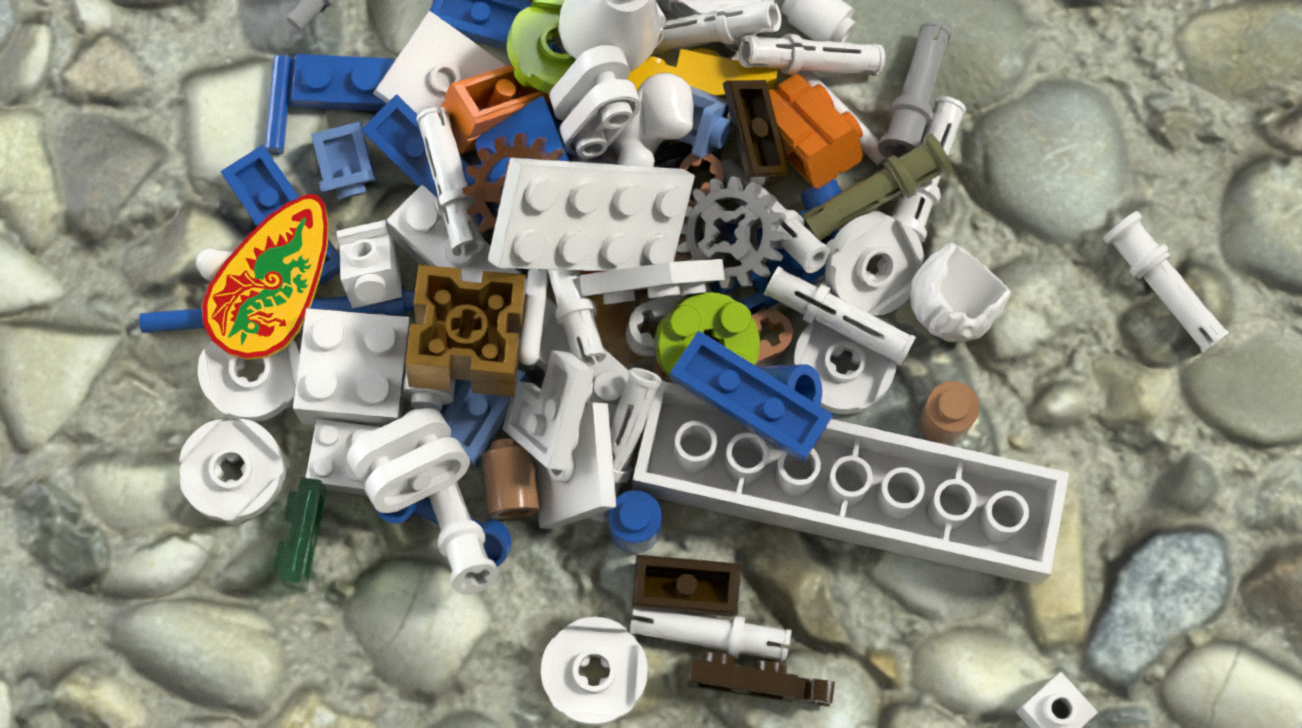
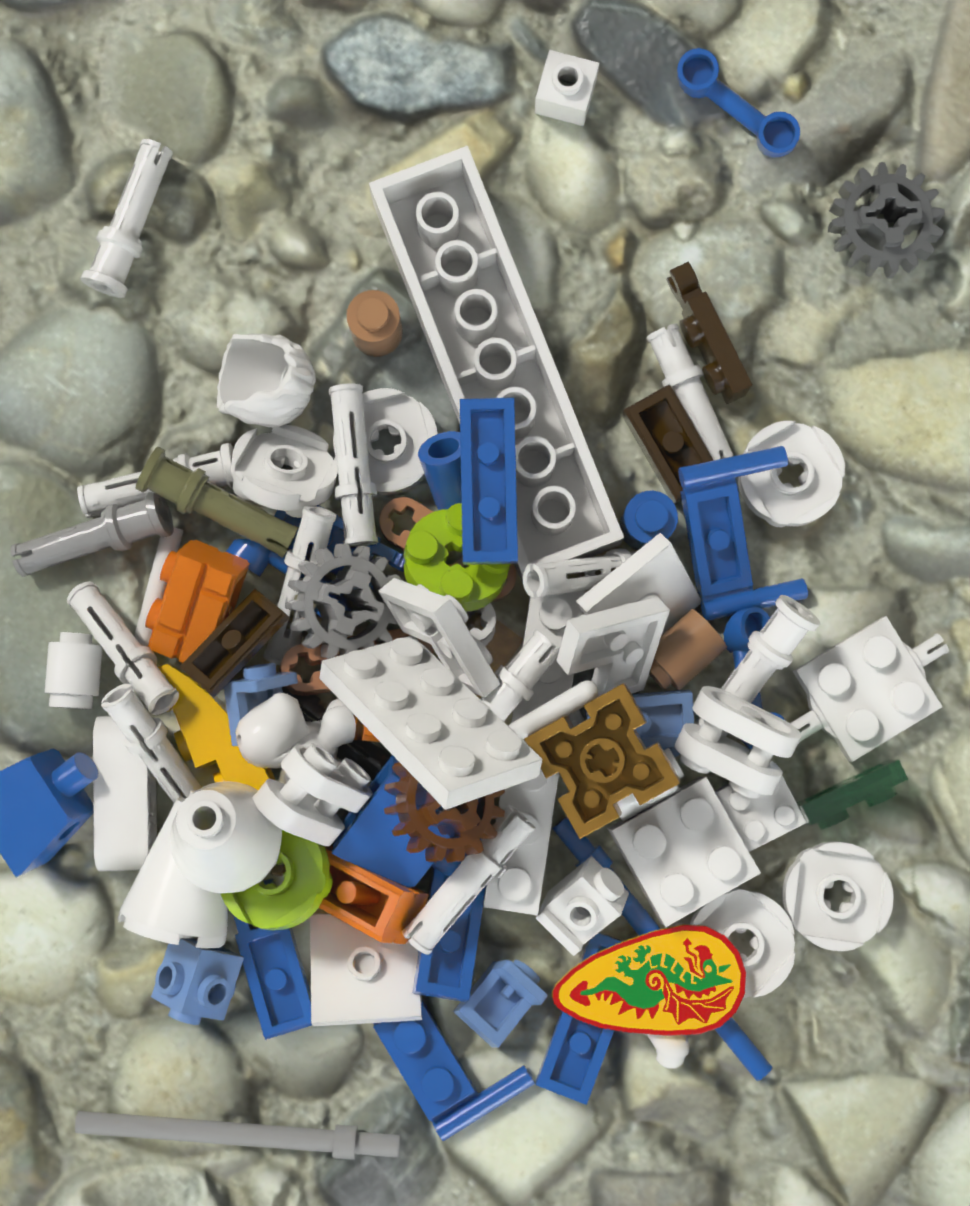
camera: 120 degrees left, 10 degrees up
none -> blue plate [678,446,808,621]
none -> white plate [790,616,949,762]

